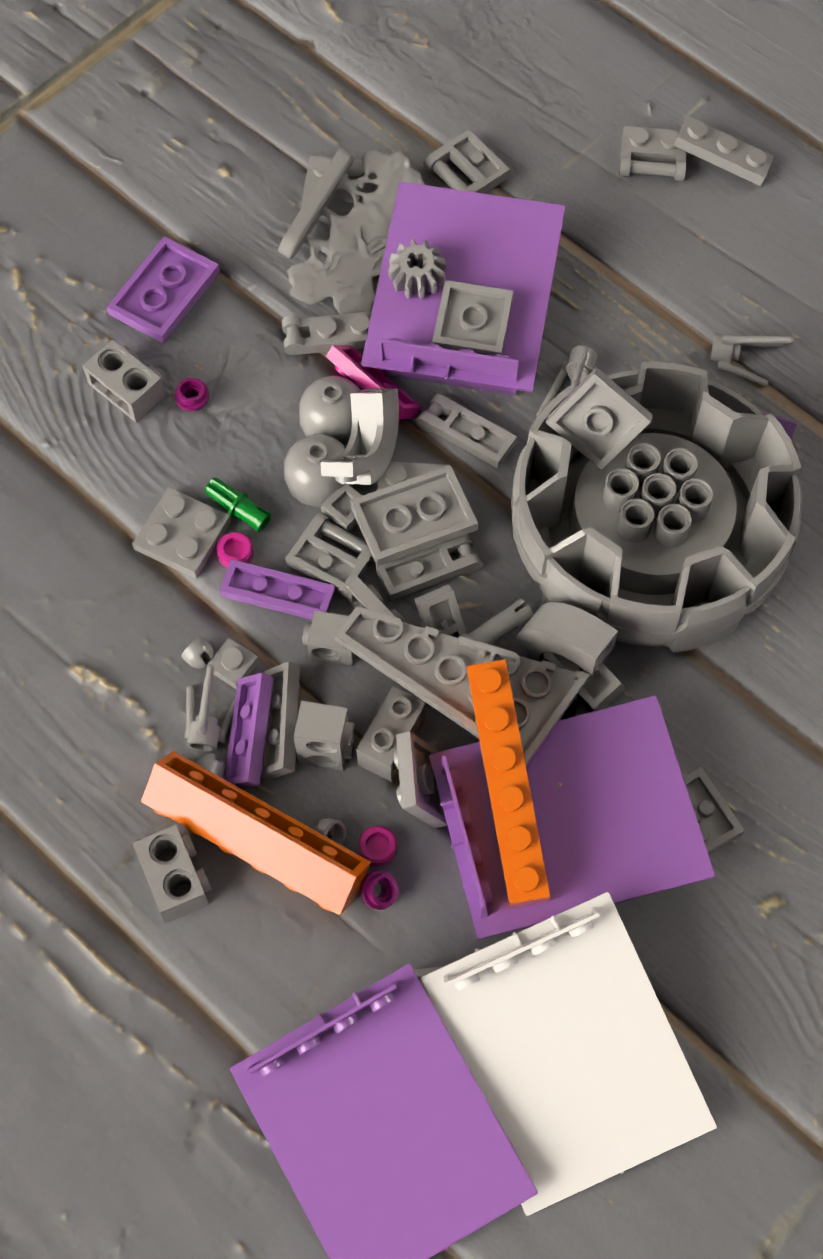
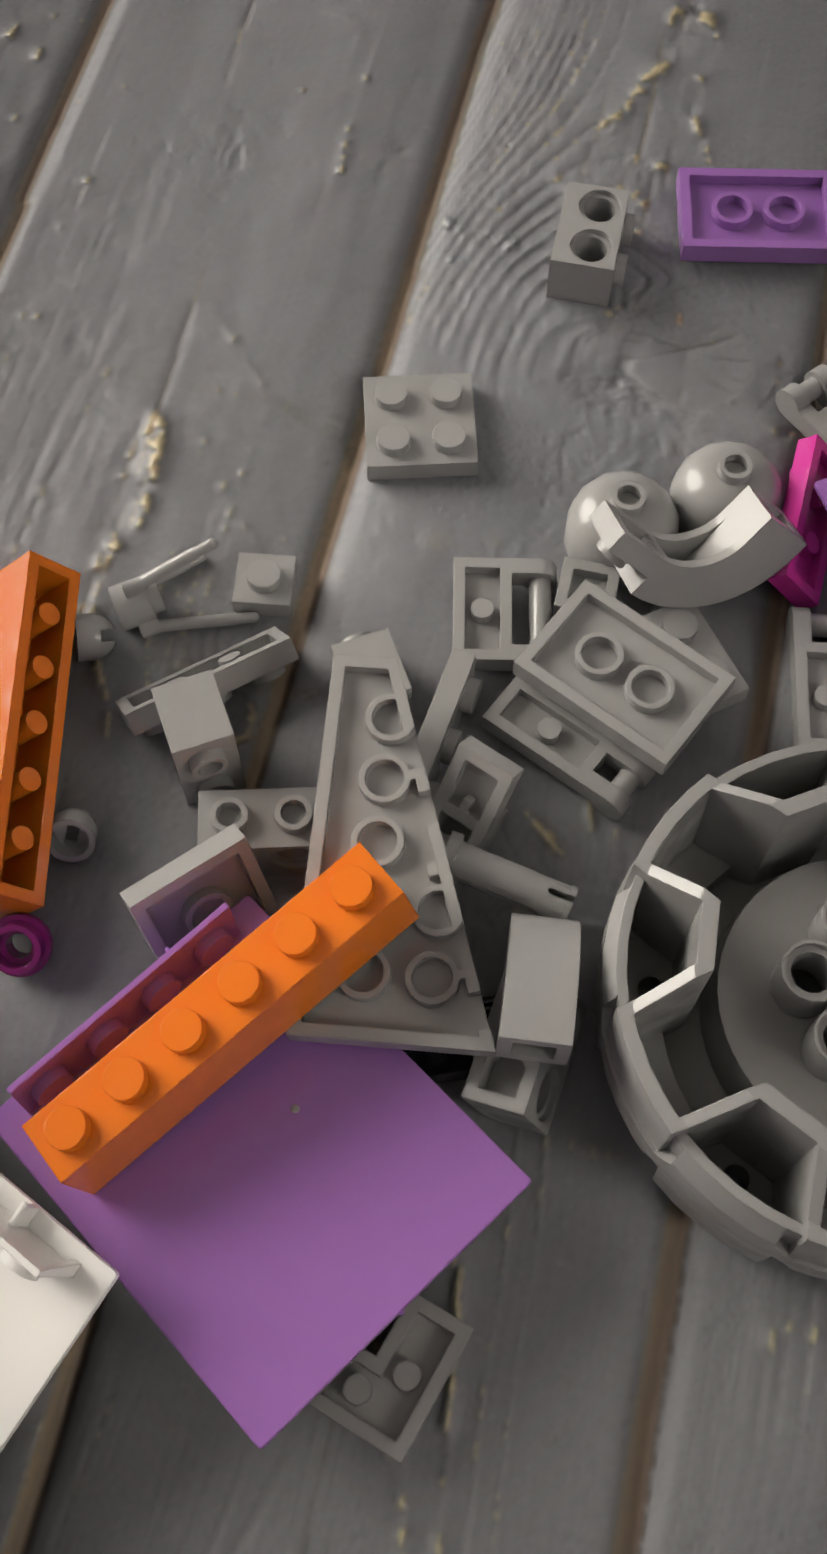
camera: 60 degrees right, 0 degrees up
magenta plate [175,378,210,411] -> none
light grey hinge [181,636,214,669] -> none
green axle [205,477,272,533] -> none
dark pink tile [217,532,254,568] -> none
medium lavender plate [220,559,336,620] -> none
medium lavender plate [224,672,273,789] -> none
dark pink tile [358,826,397,867] -> none

